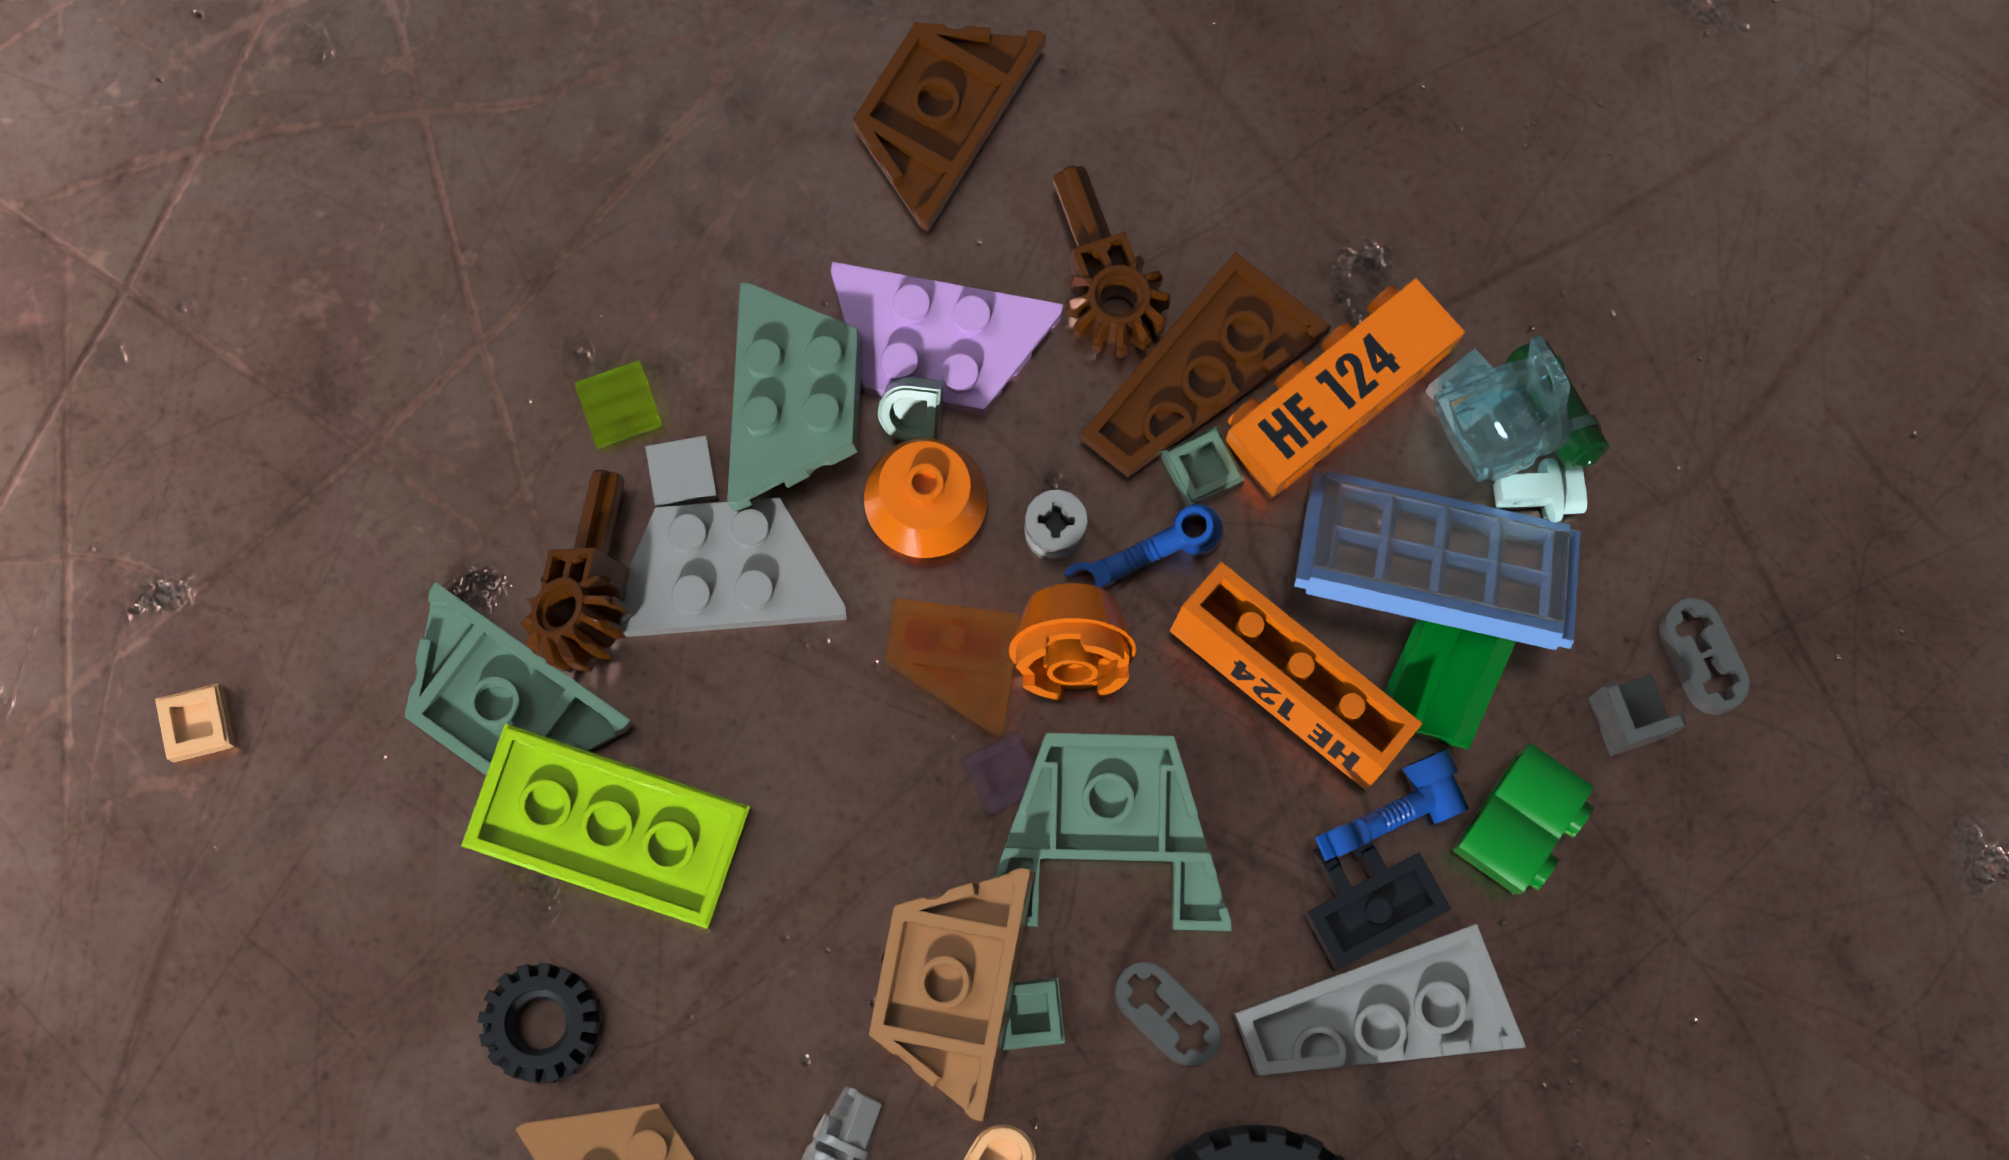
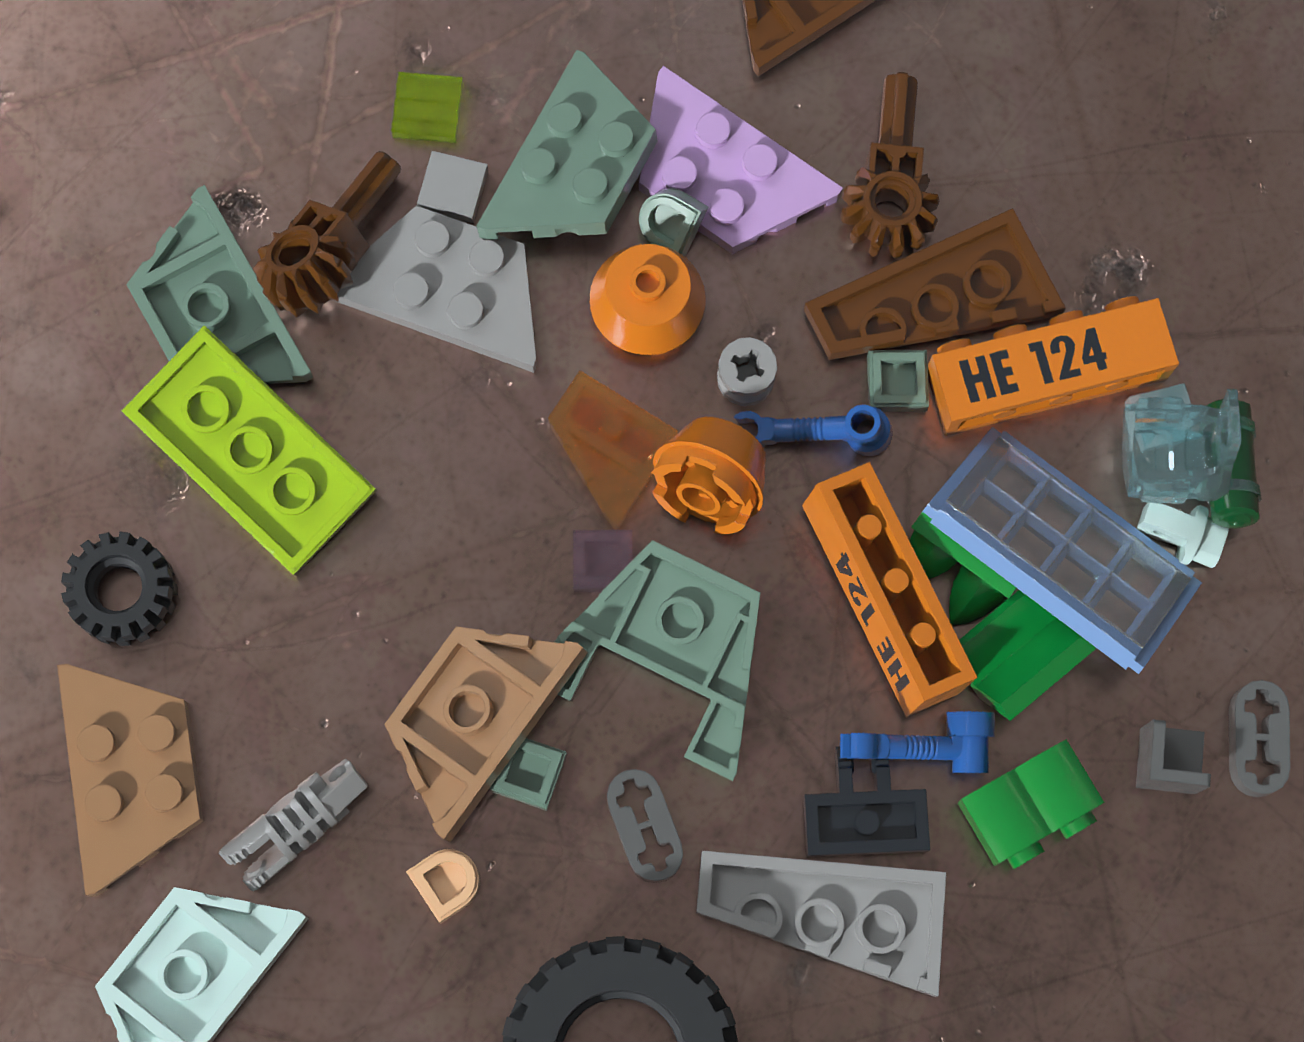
camera: 25 degrees right, 0 degrees up
none -> green tile [909,511,1016,626]

